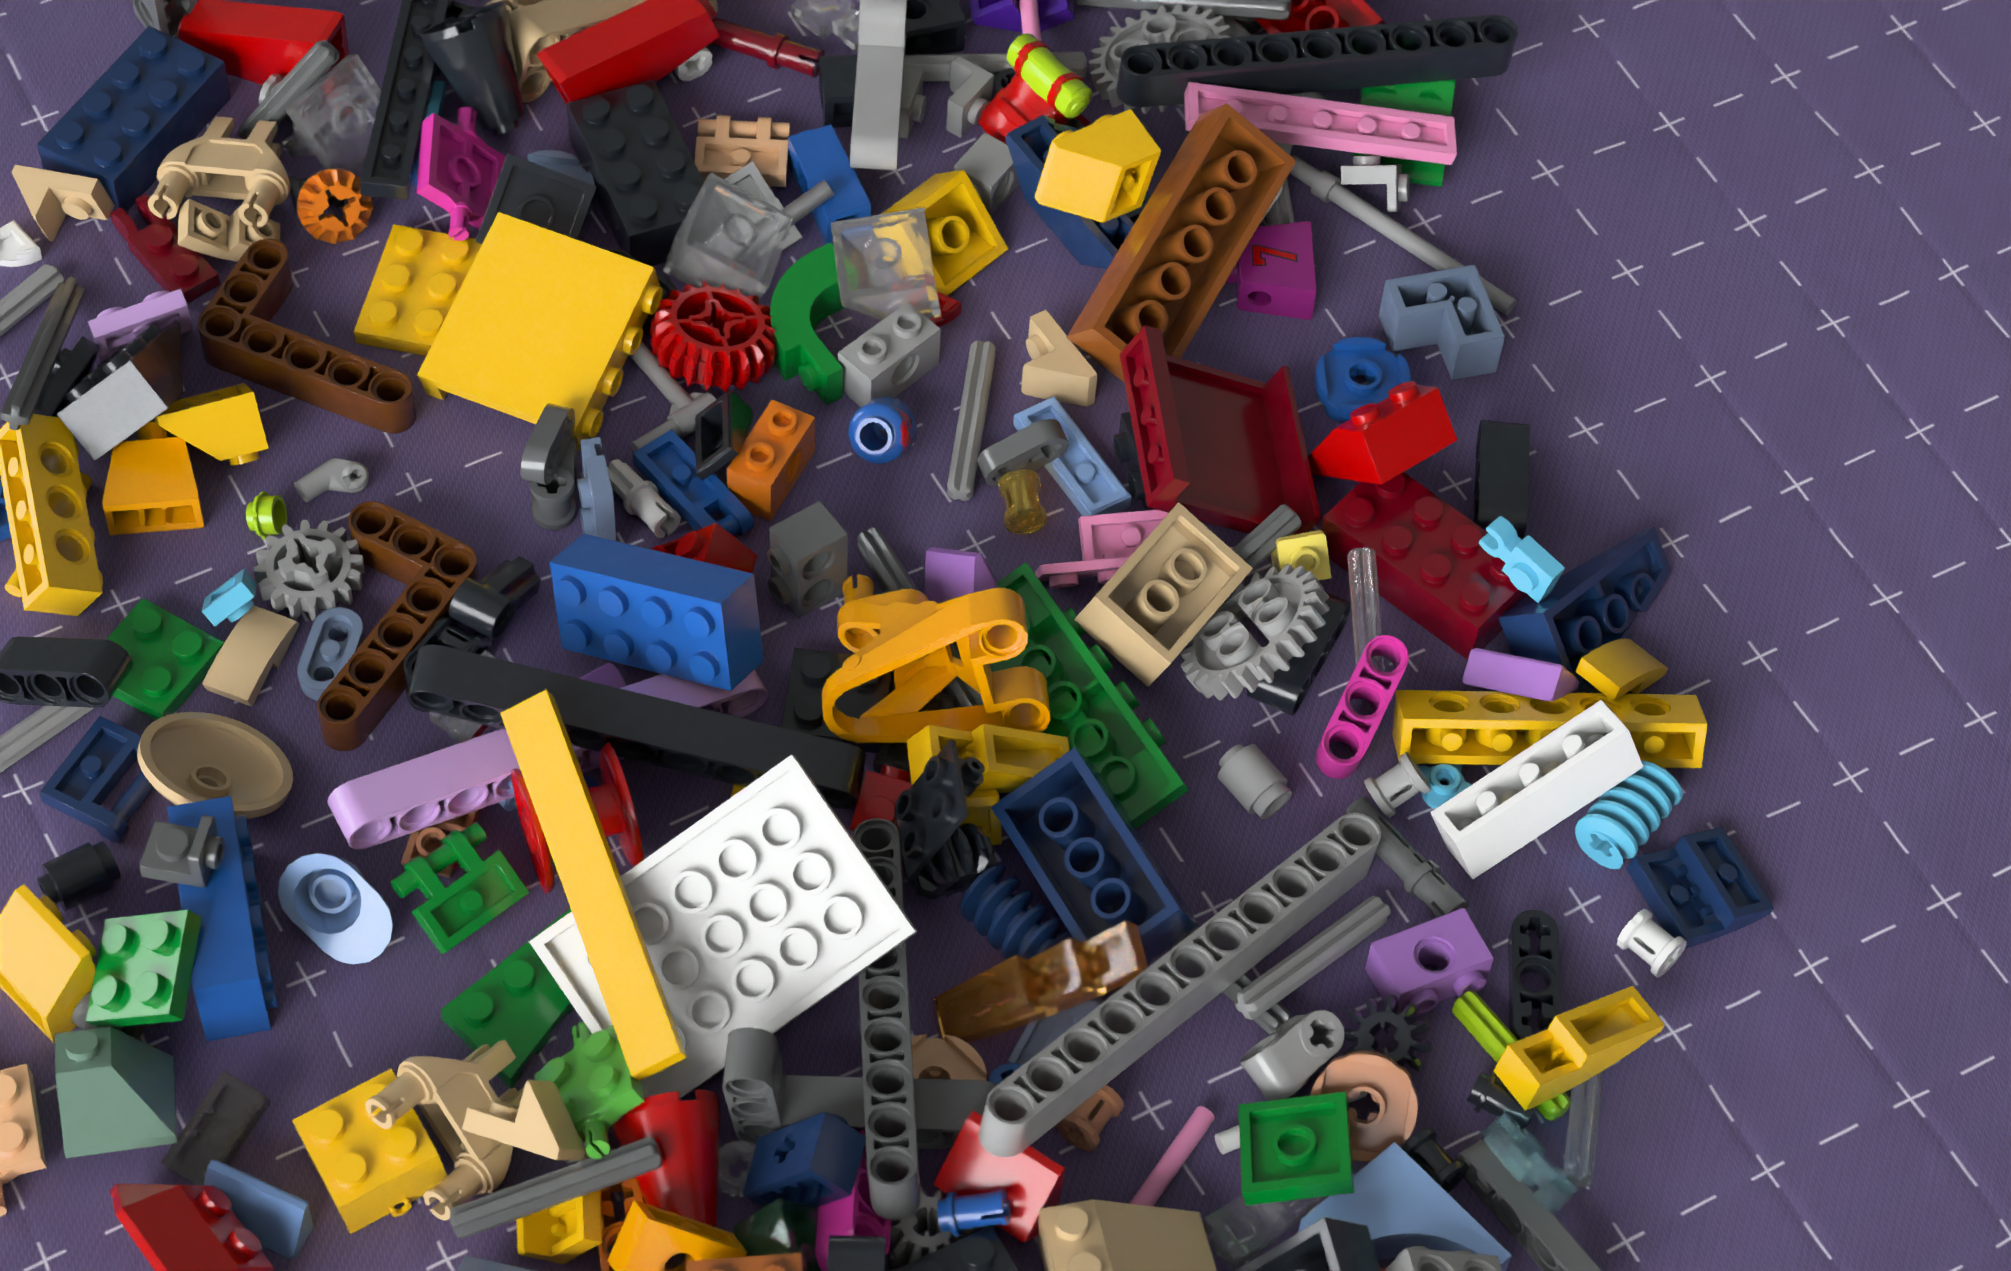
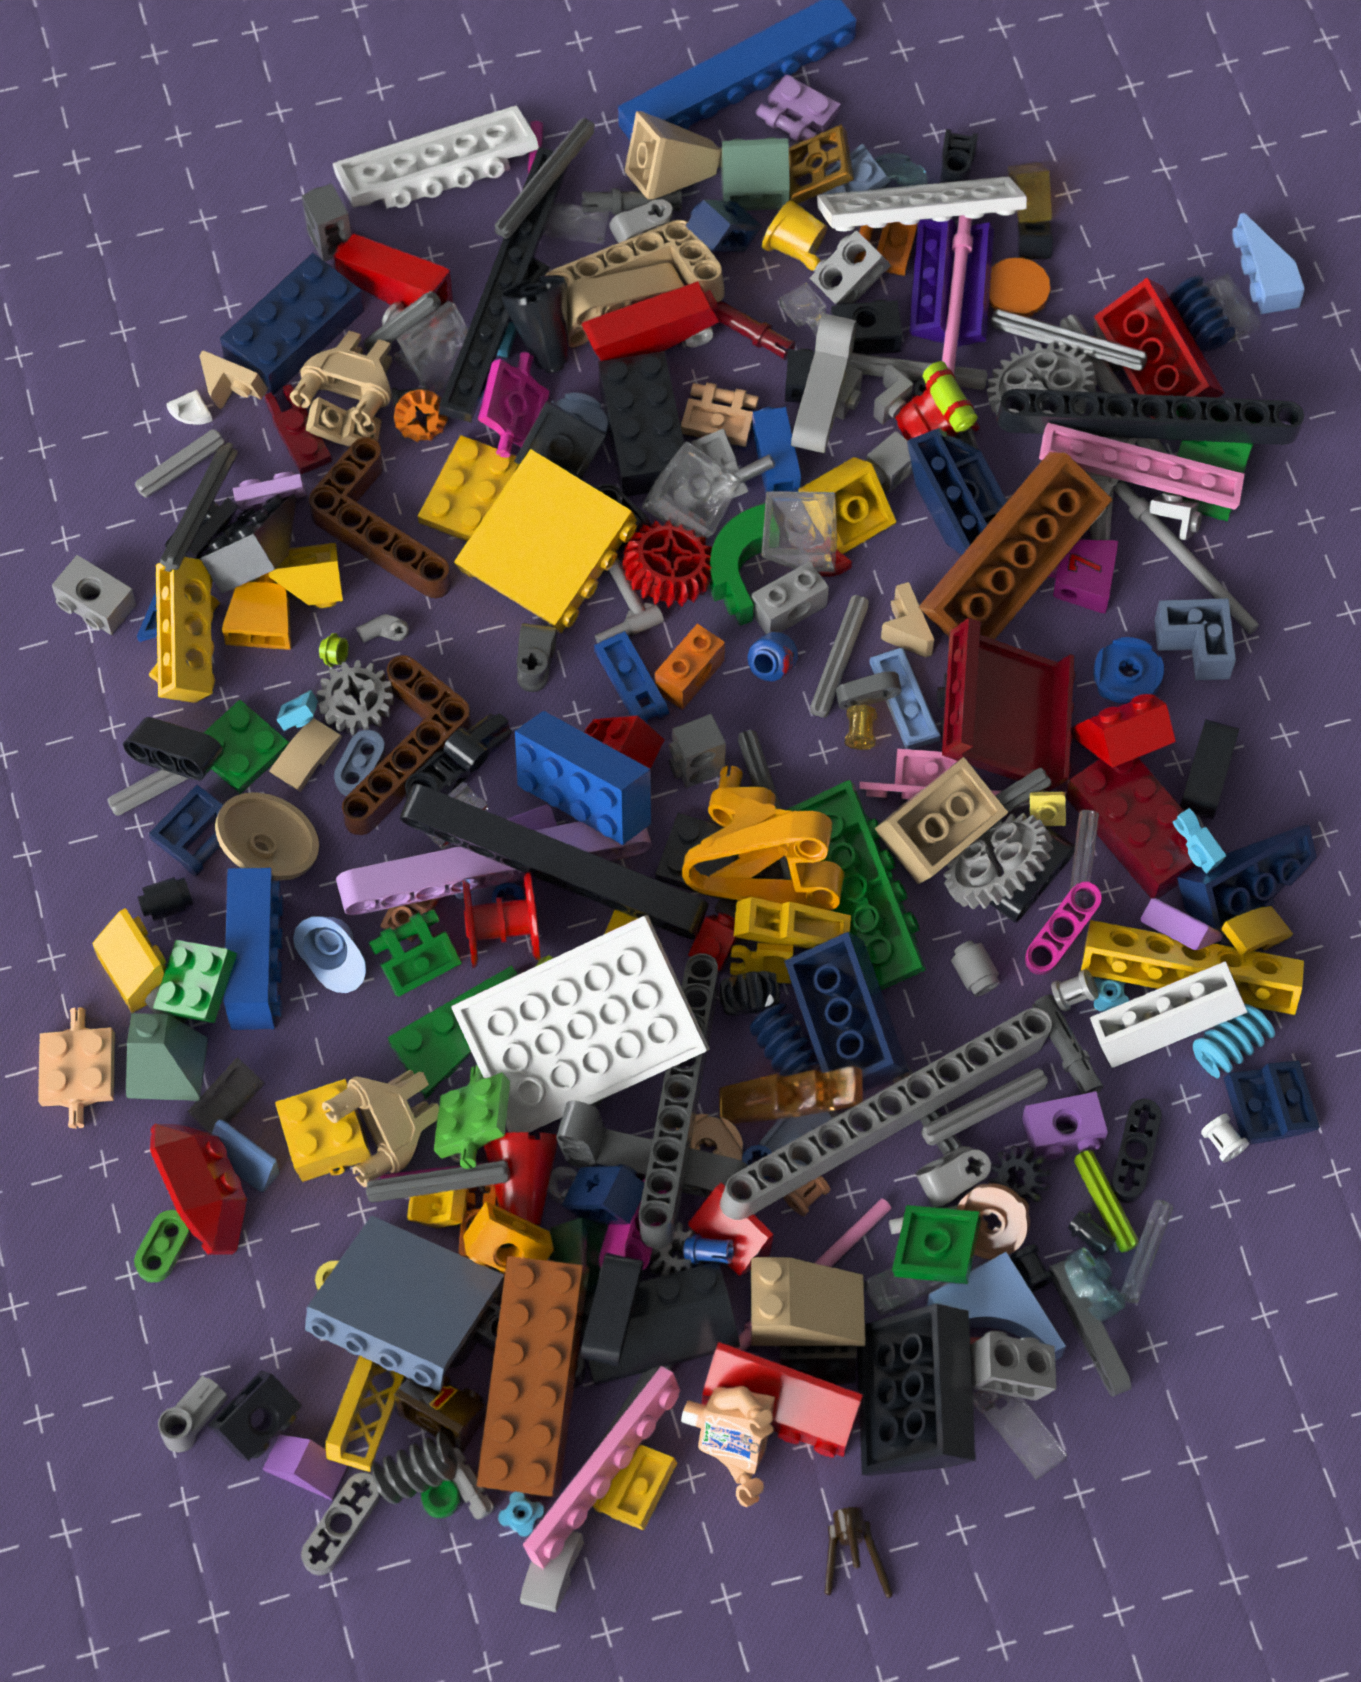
camera: 15 degrees right, 10 degrees up
dark grey bracket [139,815,225,888] -> none
tan slope [462,1080,586,1161] -> none
yellow tile [500,690,687,1081] -> none
dark grey beam [521,403,575,485] -> none
sand blue plate [577,437,616,541] -> none
white axle [607,459,681,538] -> none
black slope [695,390,753,481] -> none
black hinge [895,739,985,882] -> none
medium lavender slope [924,547,999,604] -> none
yellow slope [1035,109,1161,223] -> none
yellow slope [1493,986,1665,1111] -> none

